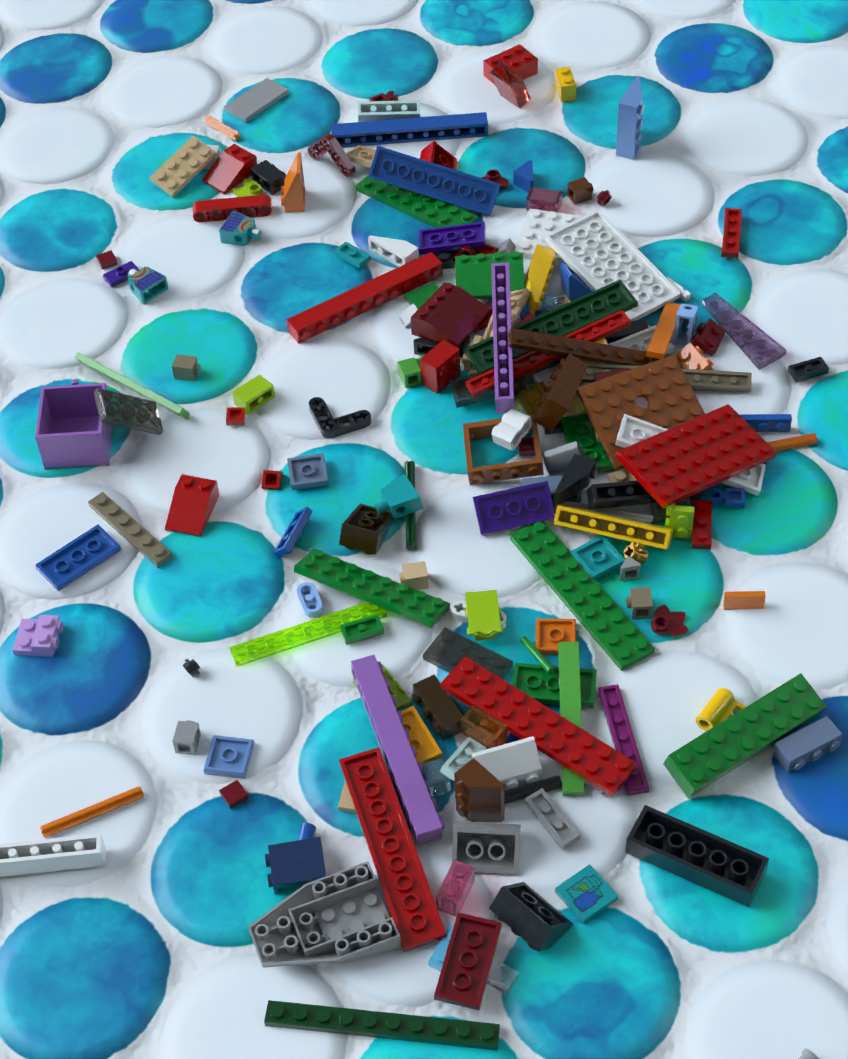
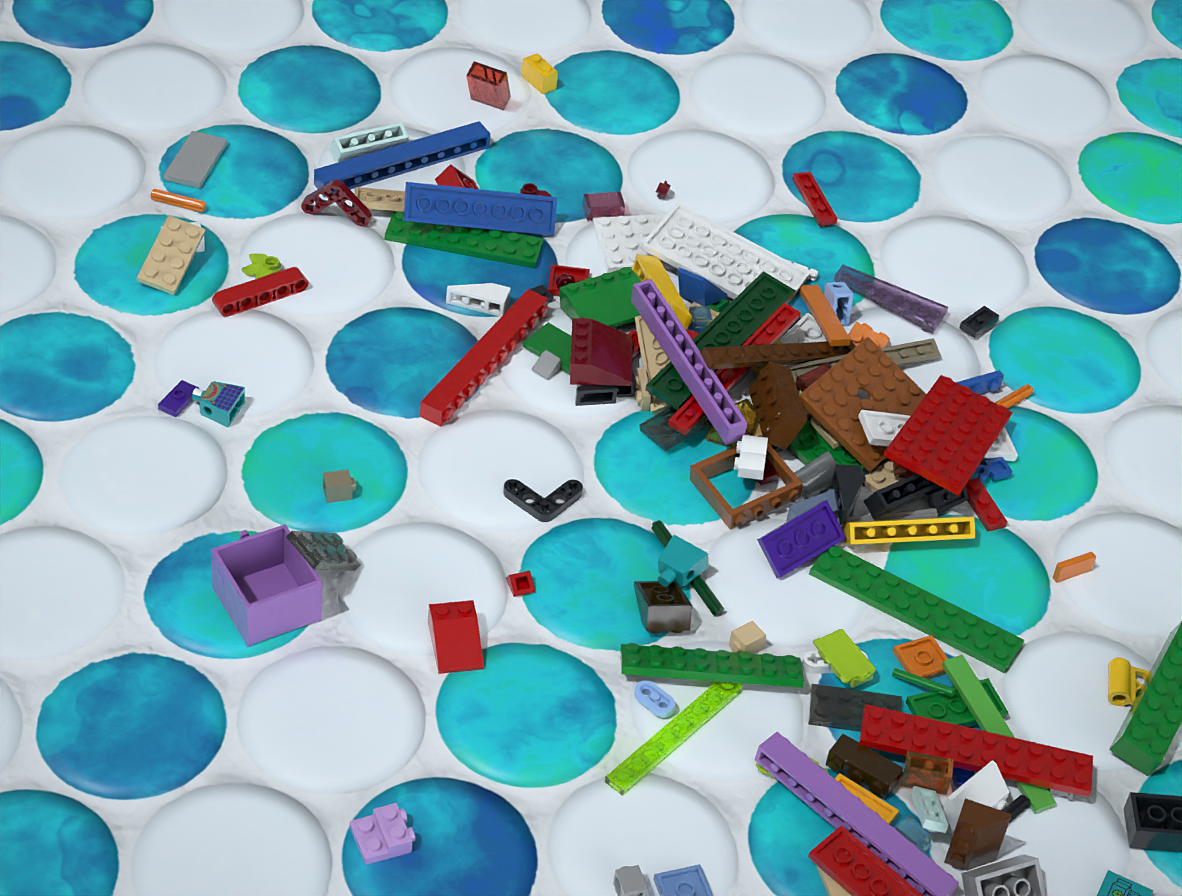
camera: 35 degrees left, 5 degrees down
blue plate [35,524,121,591] -> none
tile [74,352,190,420] -> none
dark tan plate [88,492,173,568] -> none
dark red tile [96,250,118,269] -> none
black plate [182,659,201,677] -> none
red slope [202,144,257,195] -> none
teal torso [219,211,262,246] -> none
red plate [226,407,246,426] -> none
lime brick [232,374,275,415] -> none
black brick [251,160,286,195] -> none
blue plate [273,506,313,558] -> none
orange slope [281,153,305,213] -> none
sand blue plate [287,453,329,490] -> none
teal plate [335,242,371,269] -> none
green plate [340,614,384,645] -> none
dark red plate [369,91,398,101] -> none
bright green brick [398,355,424,388] -> none
dark purple plate [418,221,486,255] -> none
red brick [420,340,461,394] -> none
red brick [483,44,538,90] -> none
light grey slope [497,238,516,254] -> none
blue slope [513,160,533,194] -> none
light grey plate [525,788,580,850] -> none
reddish brown brick [567,177,594,205] -> none
teal plate [571,535,625,580] -> none
magenta tile [598,684,649,796] -> none
medium blue slope [616,76,644,160] -> none
light grey slope [620,556,641,581] -> none
pearl gold gear [624,542,648,565] -> none
dark tan brick [626,587,653,619] -> none
dark red plate [651,605,688,636] -> none
lime bracket [665,503,694,539] -> none
dark red bracket [690,318,726,357] -> none

